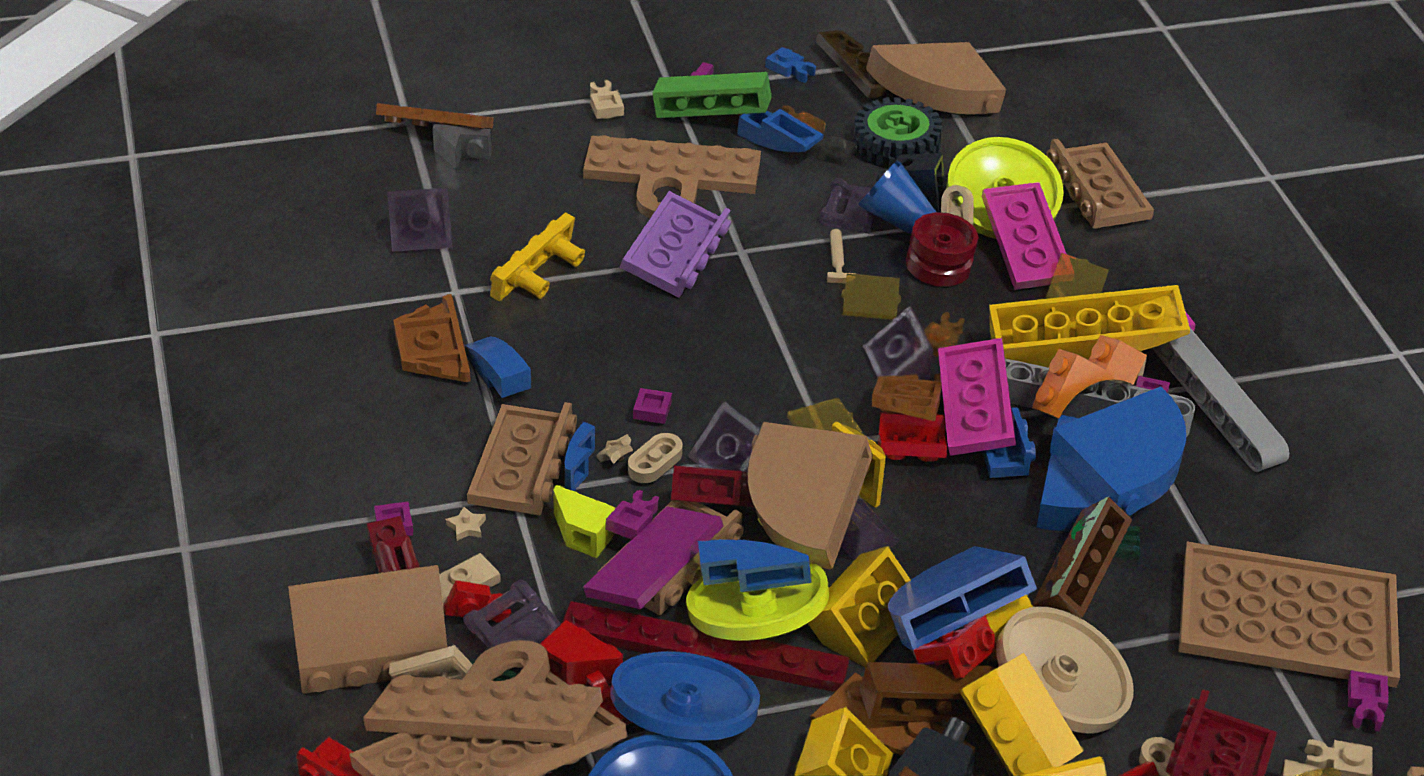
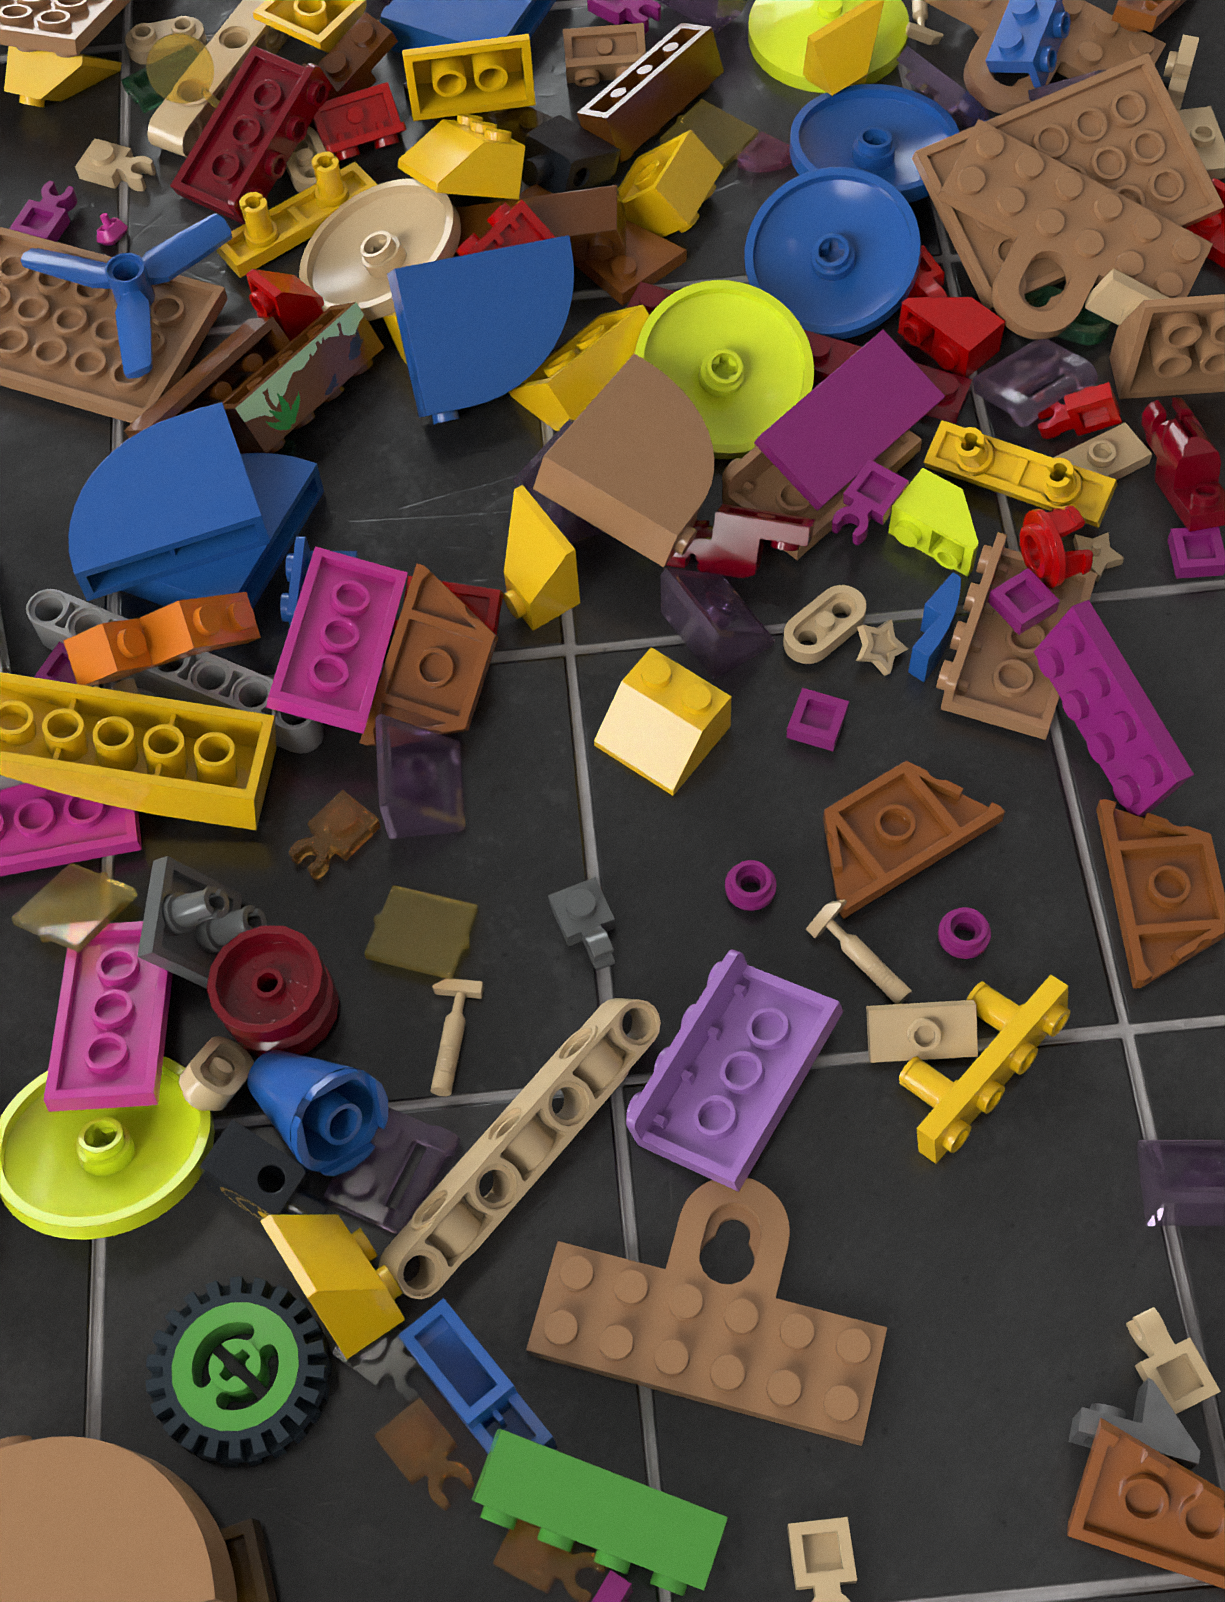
camera: 165 degrees left, 20 degrees up
blue slope [464,336,531,398] -> none
blue slope [698,540,811,592] -> none
clear yellow piece [787,398,862,433] -> none
none -> blue piece [21,214,233,379]
none -> dark pink rock [97,213,128,245]
none -> reddish brown brick [124,316,290,438]
none -> dark grey plate [137,856,267,989]
none -> yellow plate [217,151,378,278]
none -> red slope [246,269,325,341]
none -> yellow slope [260,1214,405,1359]
none -> tan beam [379,998,661,1299]
none -> dark grey plate [548,877,616,971]
none -> yellow slope [594,647,732,796]
none -> magenta plate [725,860,776,911]
none -> tan piece [806,899,912,1004]
none -> dark orange wing [823,761,1005,919]
none -> tan plate [866,1000,978,1063]
none -> yellow plate [923,420,1117,528]
none -> magenta plate [938,907,991,959]
none -> magenta plate [988,568,1060,635]
none -> red piece [1020,506,1093,588]
none -> magenta plate [1033,600,1194,817]
none -> tan plate [1126,1307,1221,1414]

